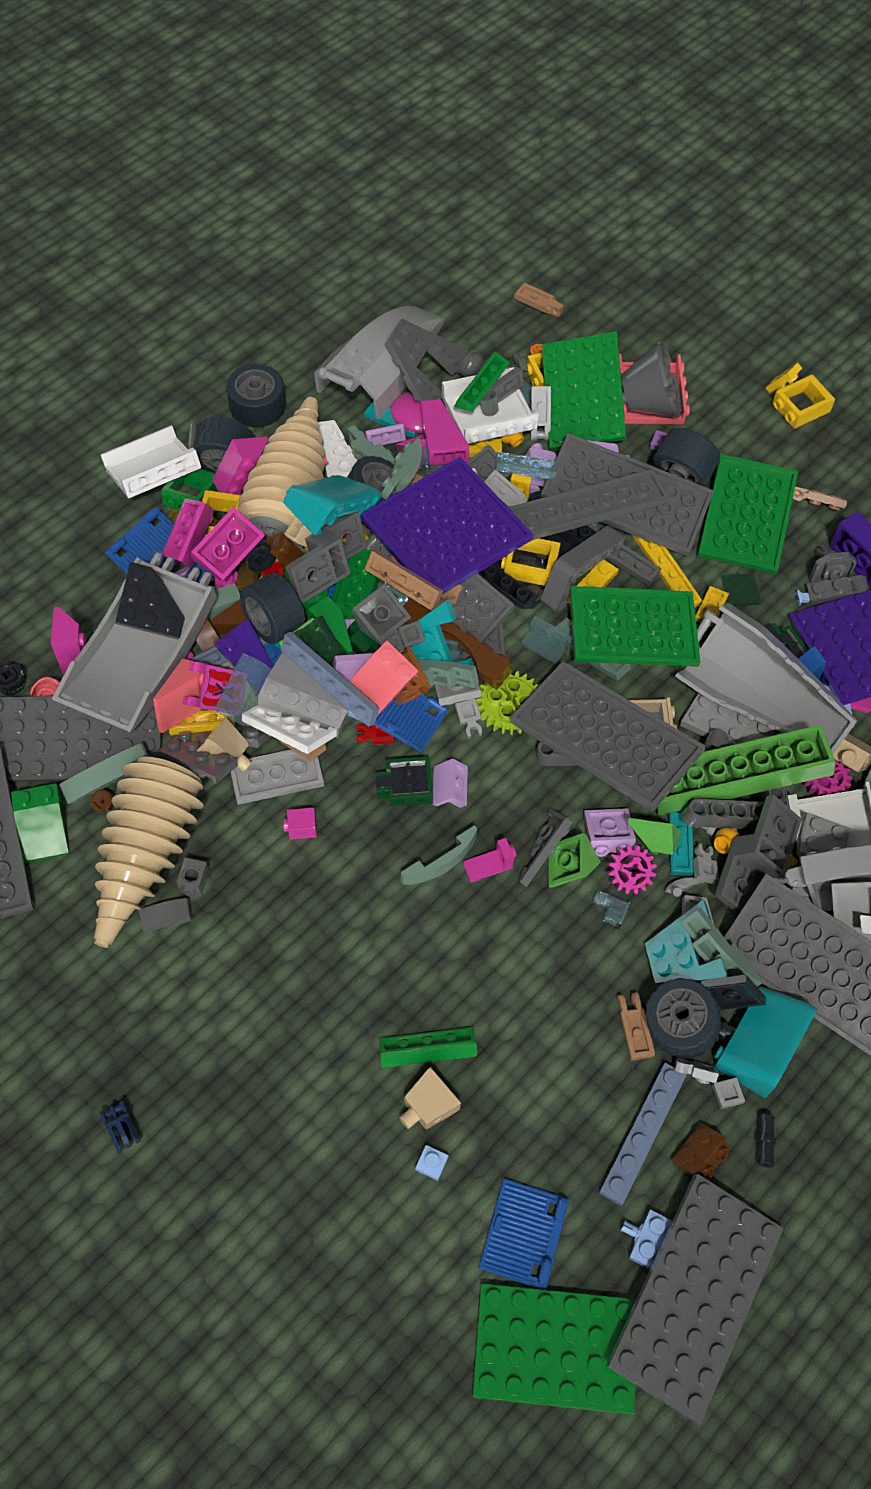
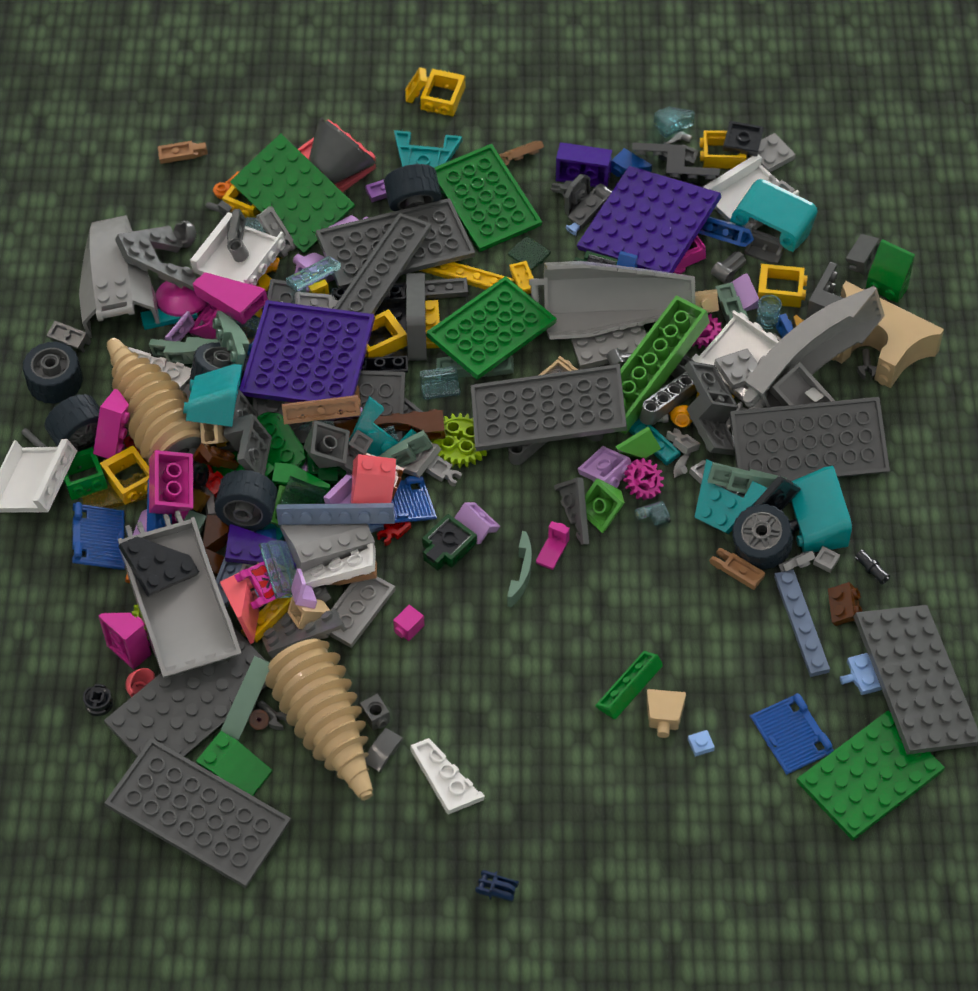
camera: 40 degrees left, 5 degrees down
dark pink slope [162,499,214,567] -> none
green slope [454,352,510,412] -> none
none -> dark grey hinge [46,321,92,353]
none -> lavender panel [291,568,317,609]
none -> teal wing [394,130,463,167]
none -> white wing [410,738,485,814]

